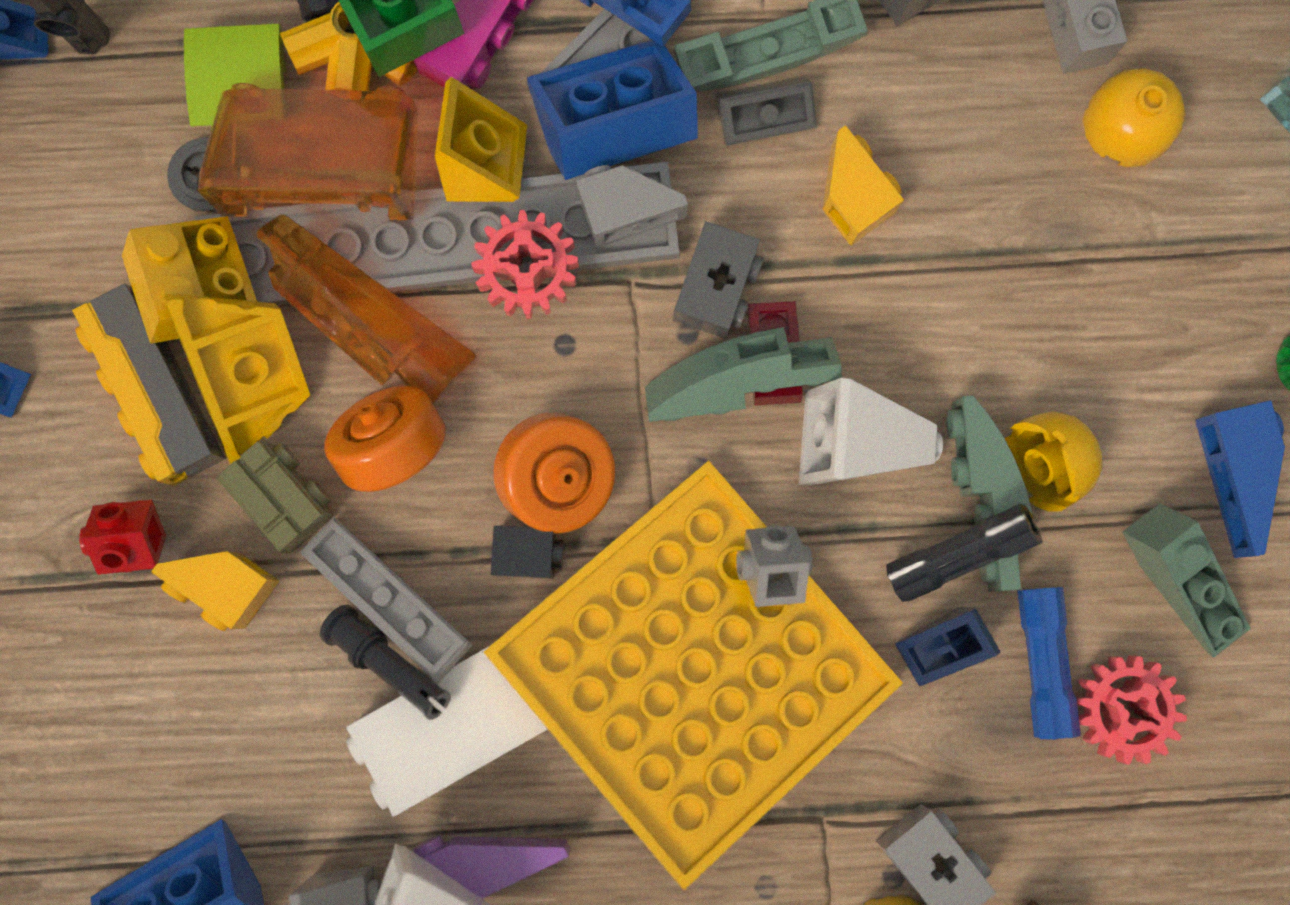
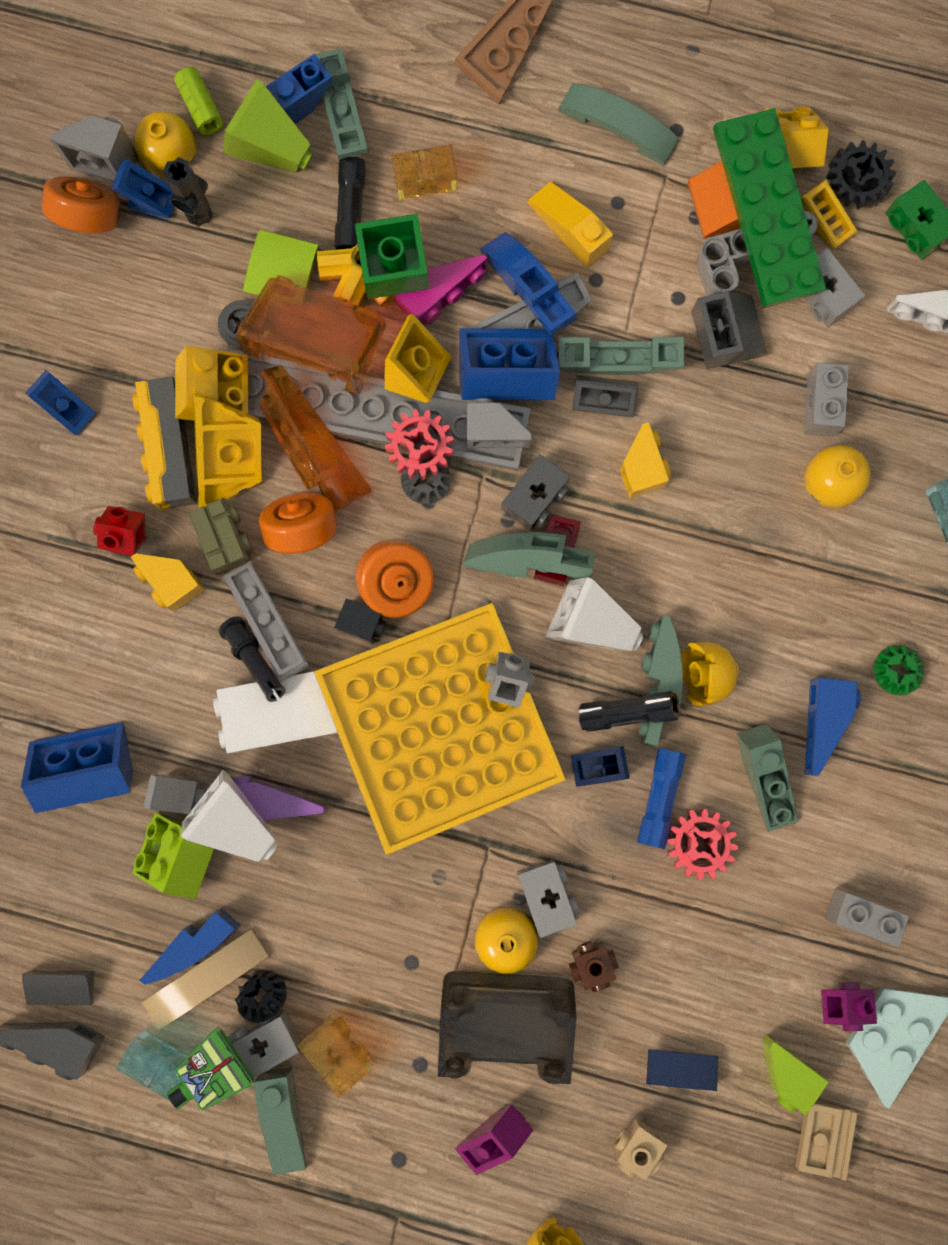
camera: 25 degrees right, 0 degrees up
none -> dark grey gear [401,457,450,504]

